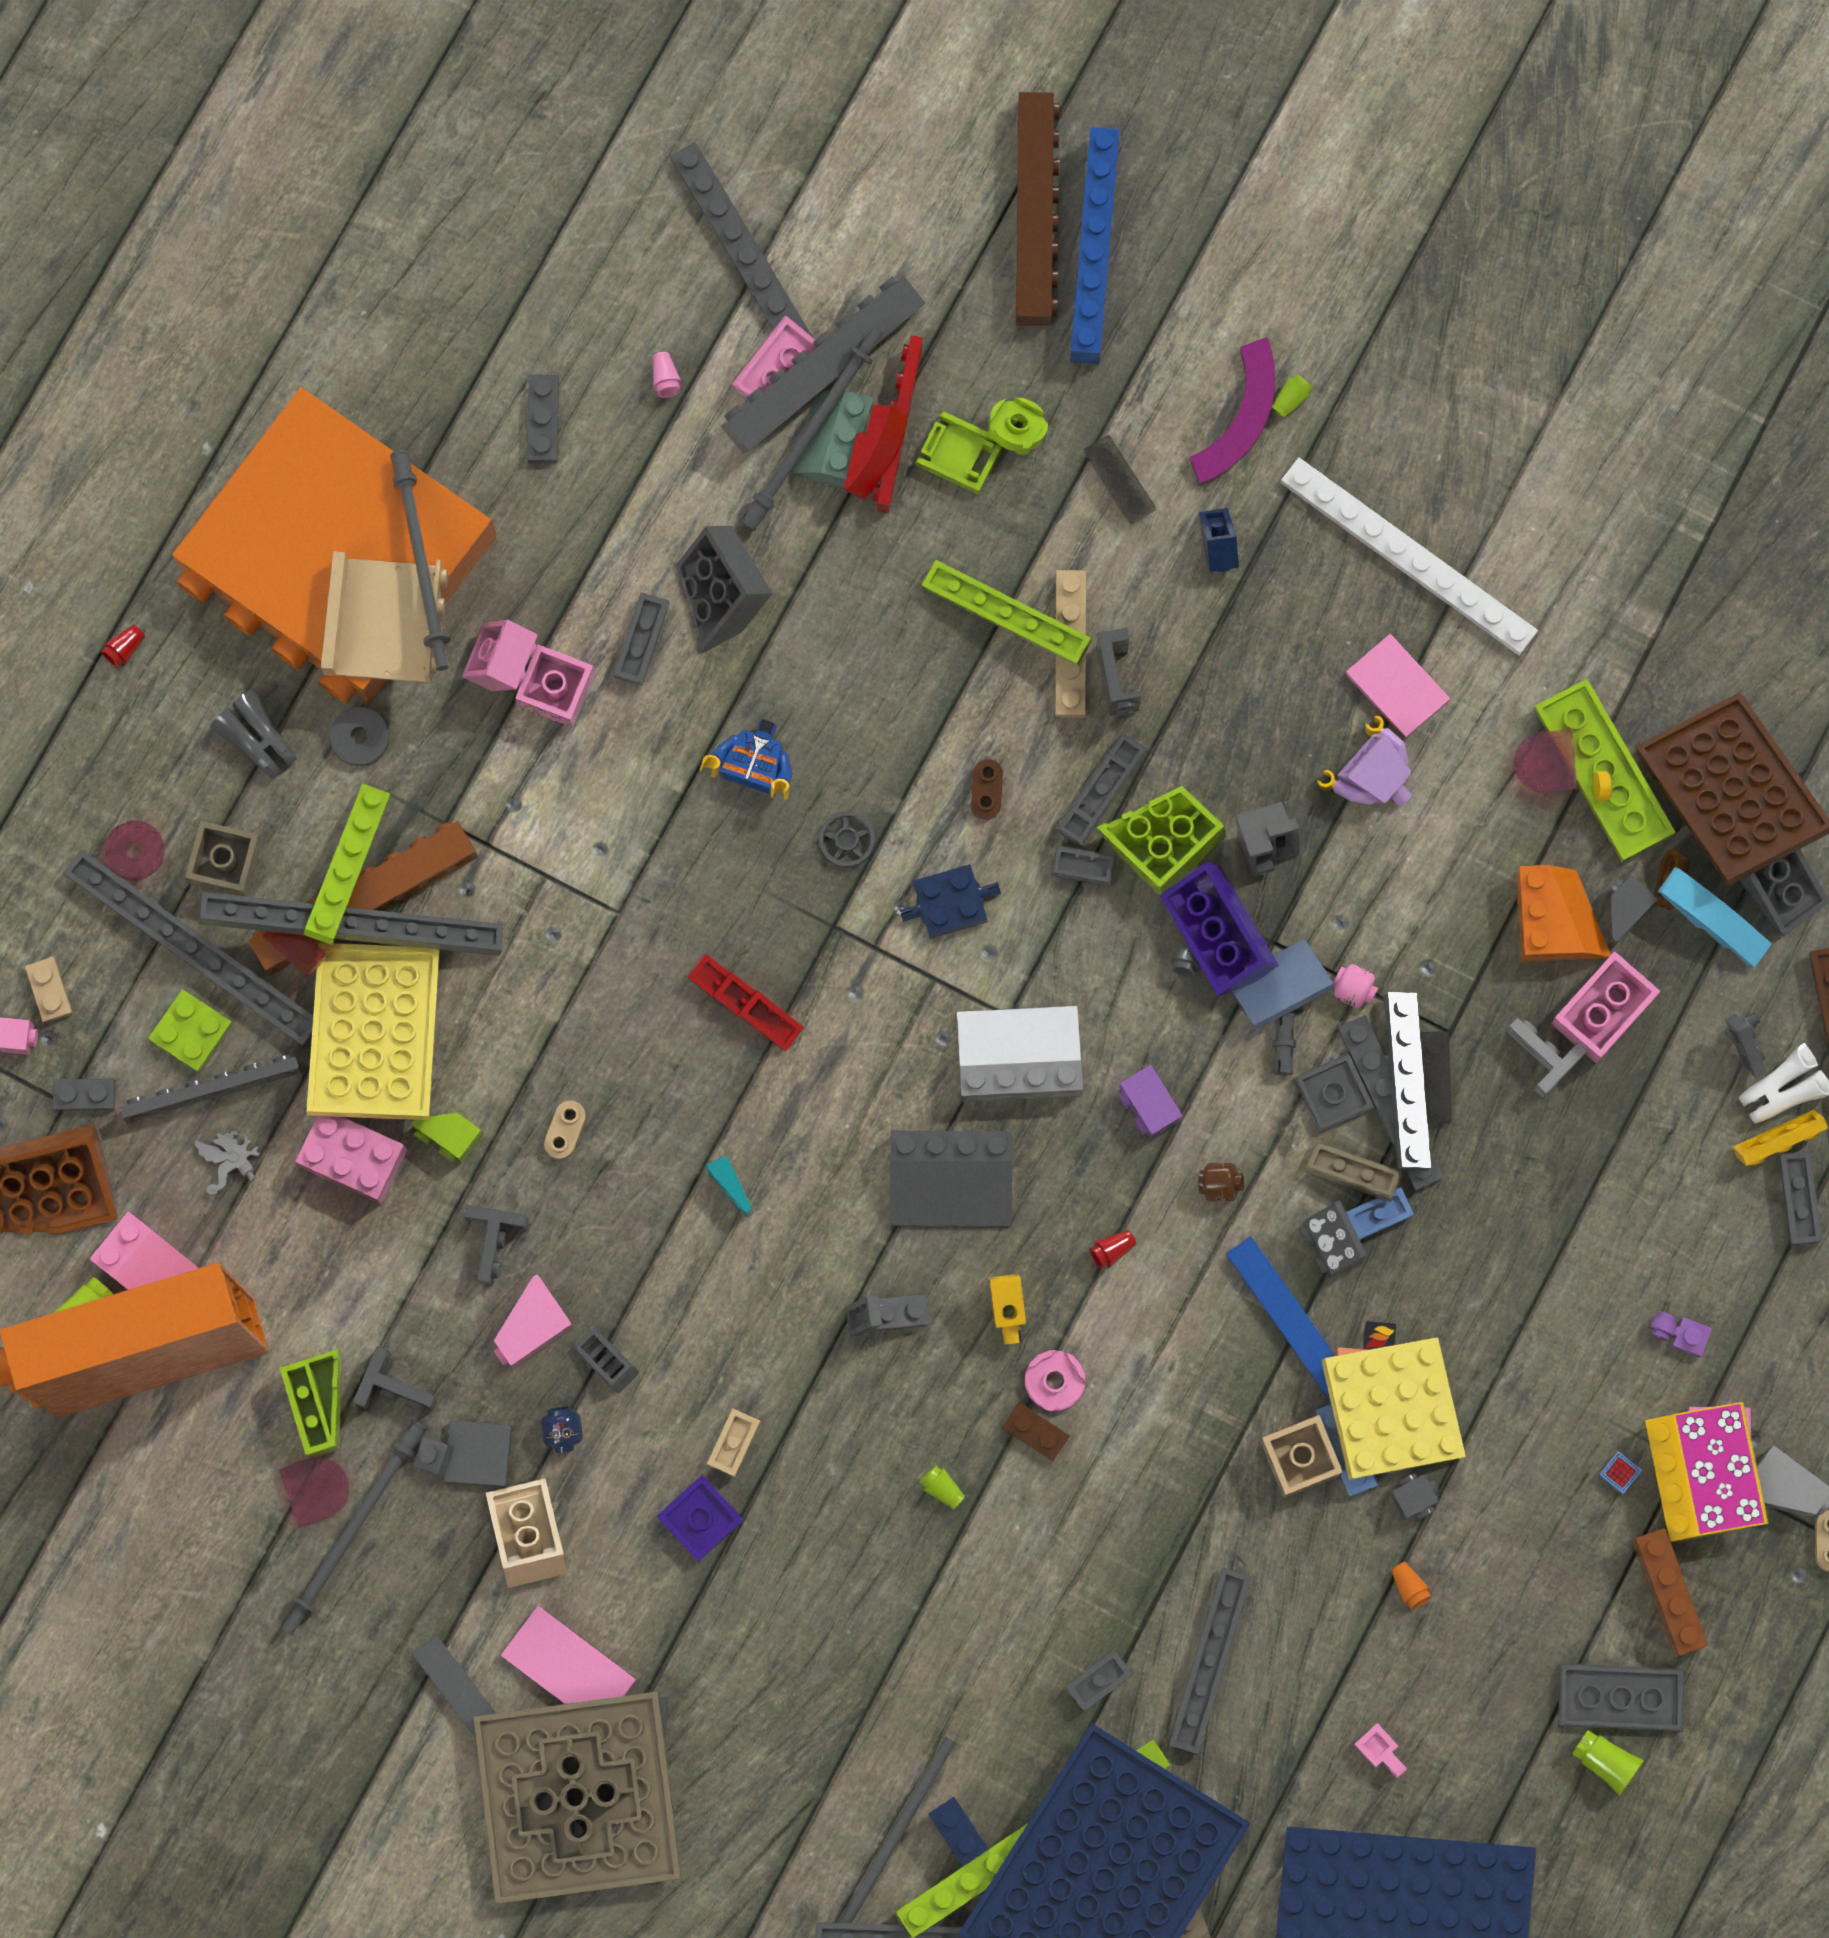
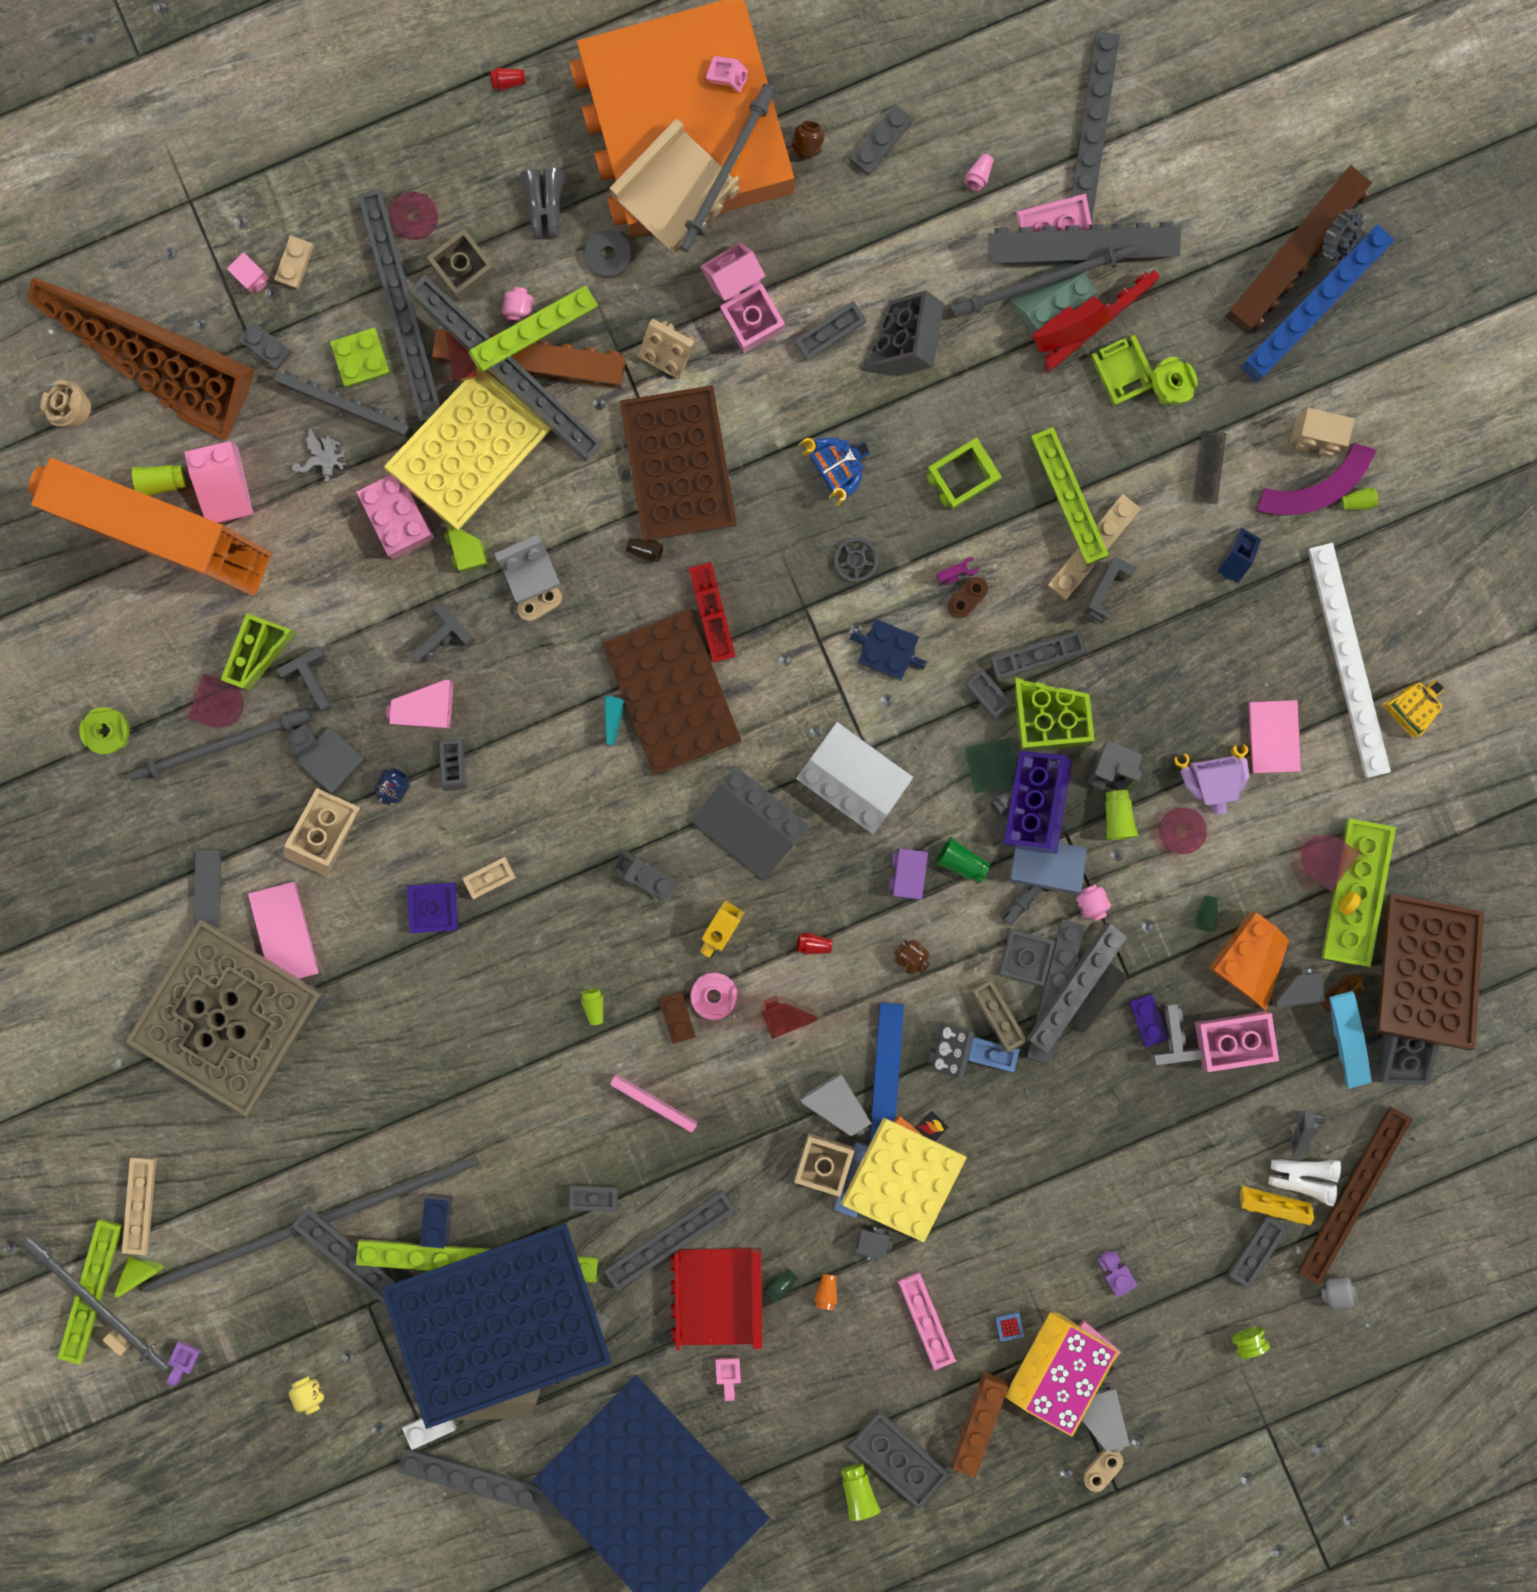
camera: 35 degrees right, 10 degrees up
none -> lime plate [79,707,130,755]
none -> light grey bracket [494,534,560,604]
none -> bright pink head [502,287,534,324]
none -> reddish brown plate [602,609,742,776]
none -> bright pink tile [610,1074,698,1132]
none -> reddish brown plate [620,385,737,540]
none -> dark brown cone [626,538,663,563]
none -> tan plate [638,319,695,380]
none -> red panel [670,1248,763,1350]
none -> bright pink bracket [706,56,748,92]
none -> clear red slope [761,995,817,1039]
none -> clear green cone [762,1268,798,1304]
none -> reddish brown head [792,121,825,159]
none -> light grey slope [800,1072,871,1136]
none -> bright pink tile [897,1272,956,1371]
none -> lime window [926,437,1002,511]
none -> magenta plate [935,557,979,586]
none -> green plant [935,836,990,884]
none -> clear green plate [965,737,1017,794]
none -> lime plant [1105,790,1139,841]
none -> dark purple plate [1129,994,1168,1047]
none -> clear pink tile [1159,807,1207,854]
none -> clear green cone [1194,896,1219,932]
none -> tan brick [1289,408,1355,457]
none -> dark grey gear [1322,208,1364,262]
none -> yellow torso [1382,680,1444,738]

